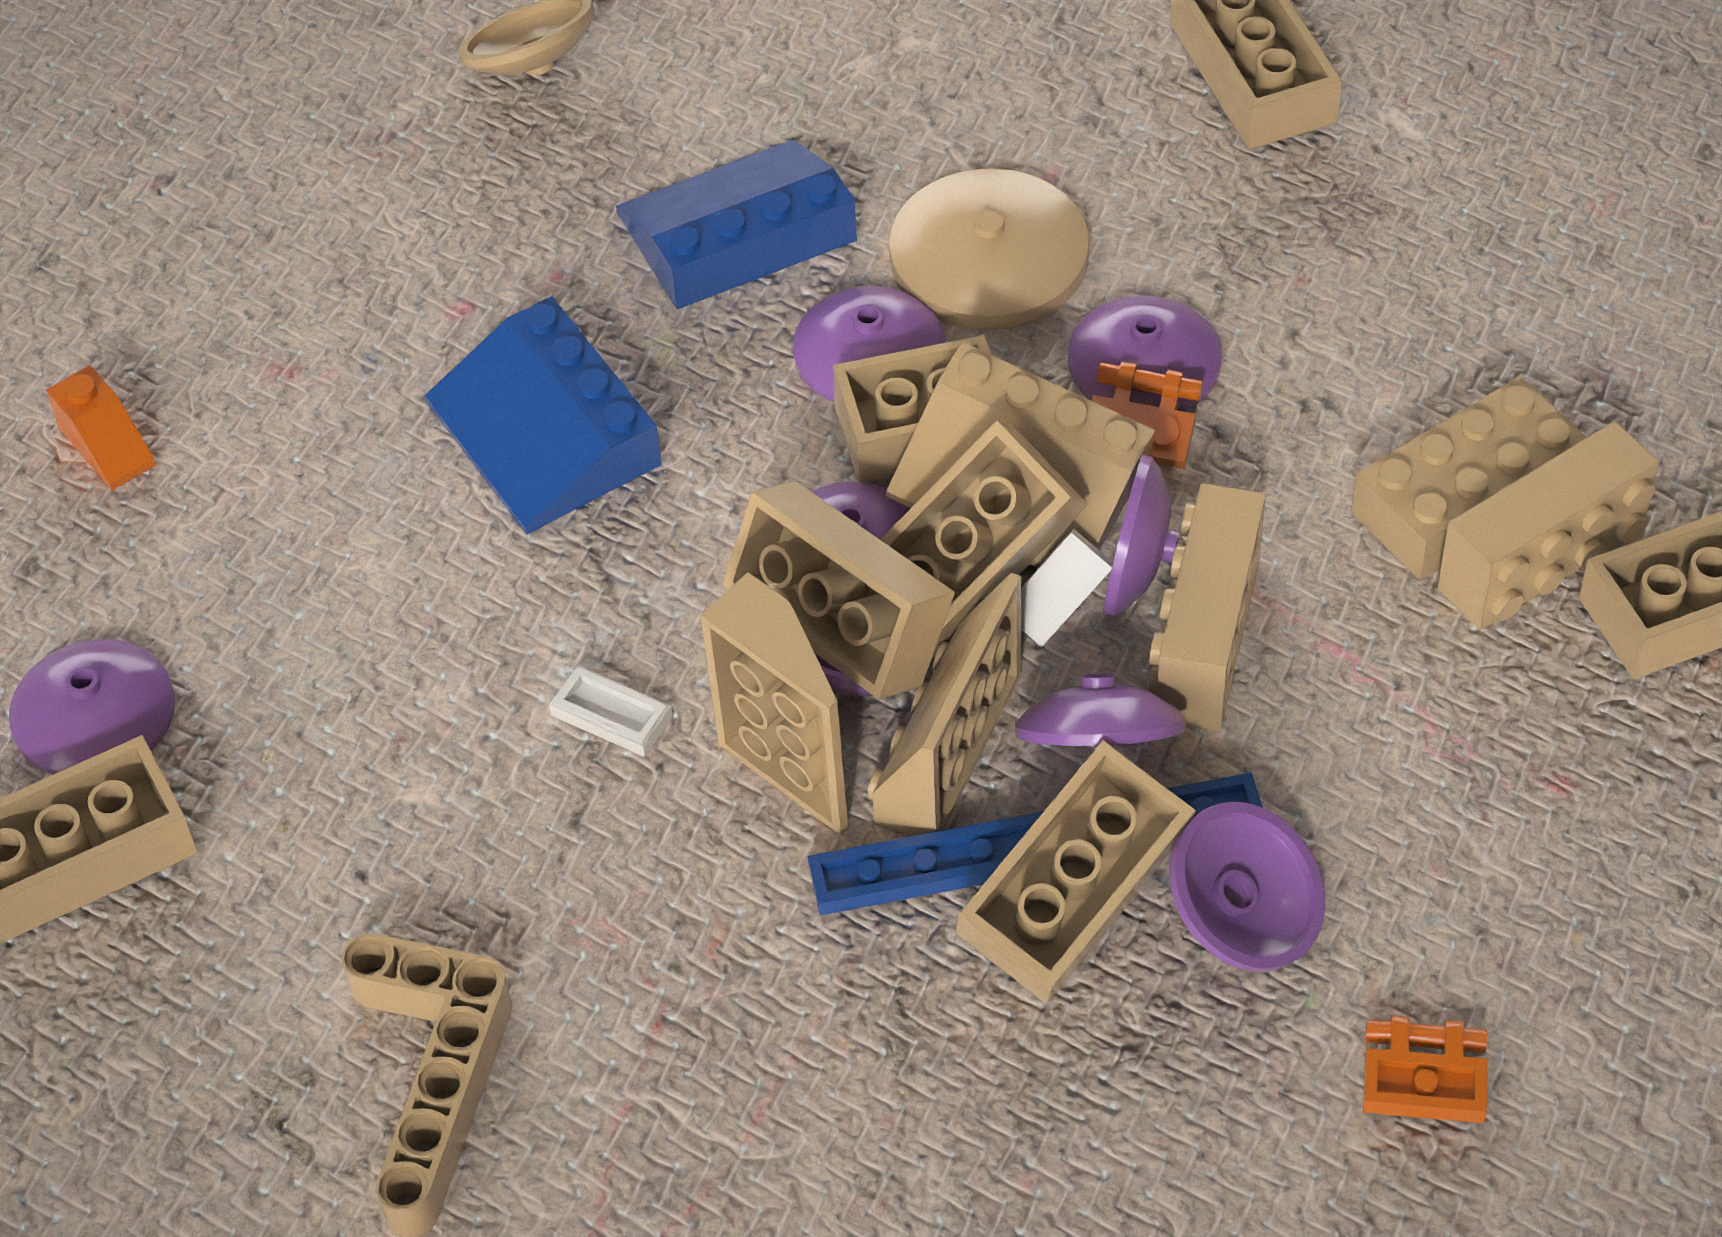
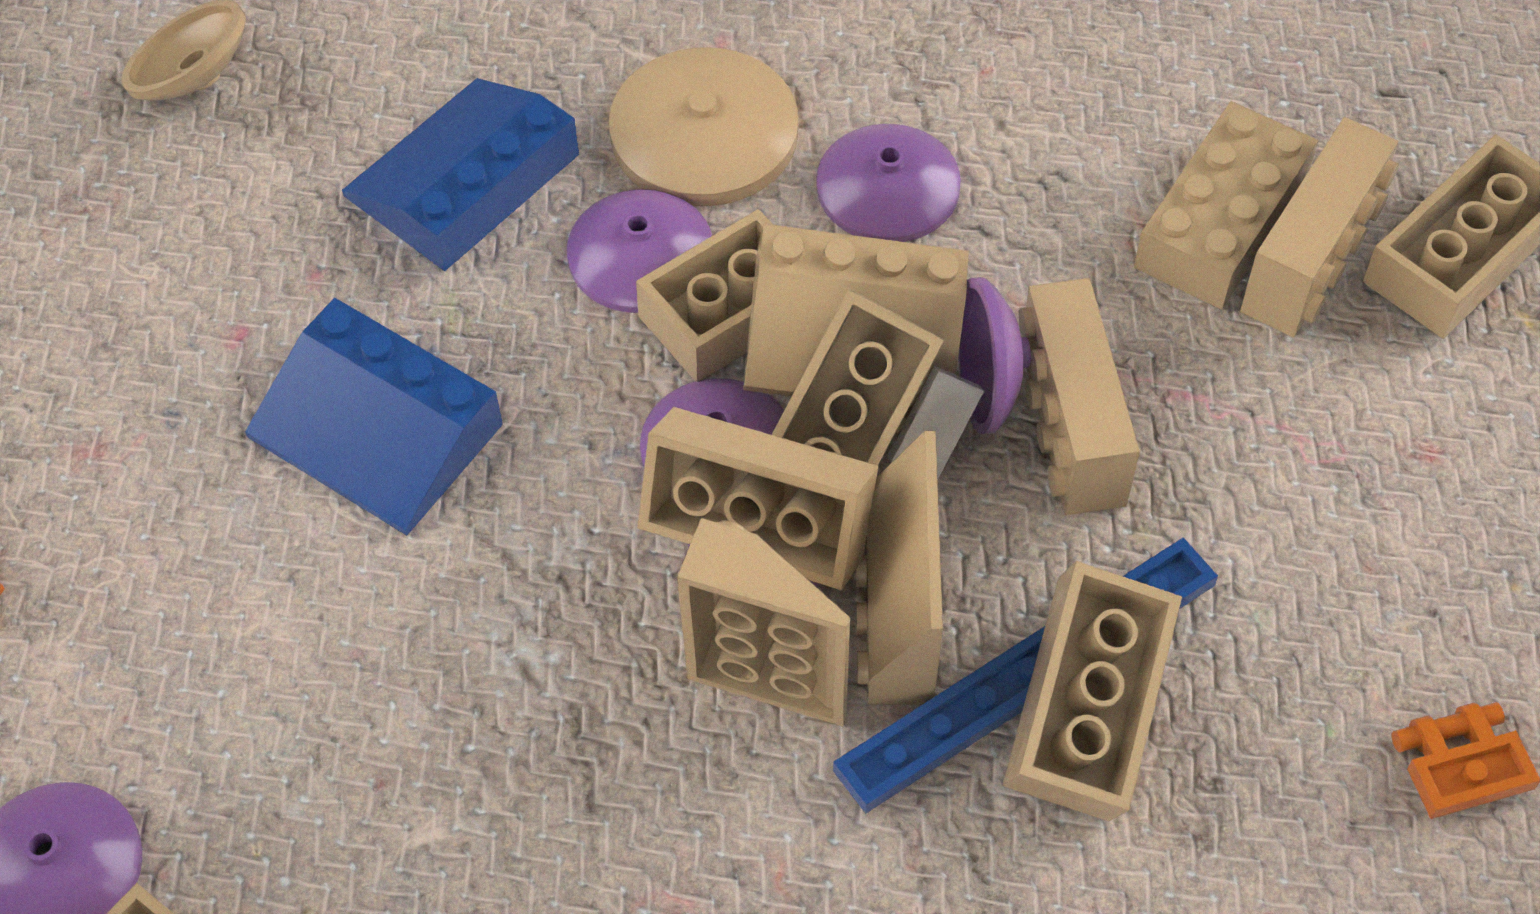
camera: 25 degrees left, 5 degrees up
white tile [549,665,673,757] -> none
medium lavender dish [1015,673,1185,746] -> none
orange plate [1092,361,1203,469] -> none
medium lavender dish [1169,802,1325,972] -> none

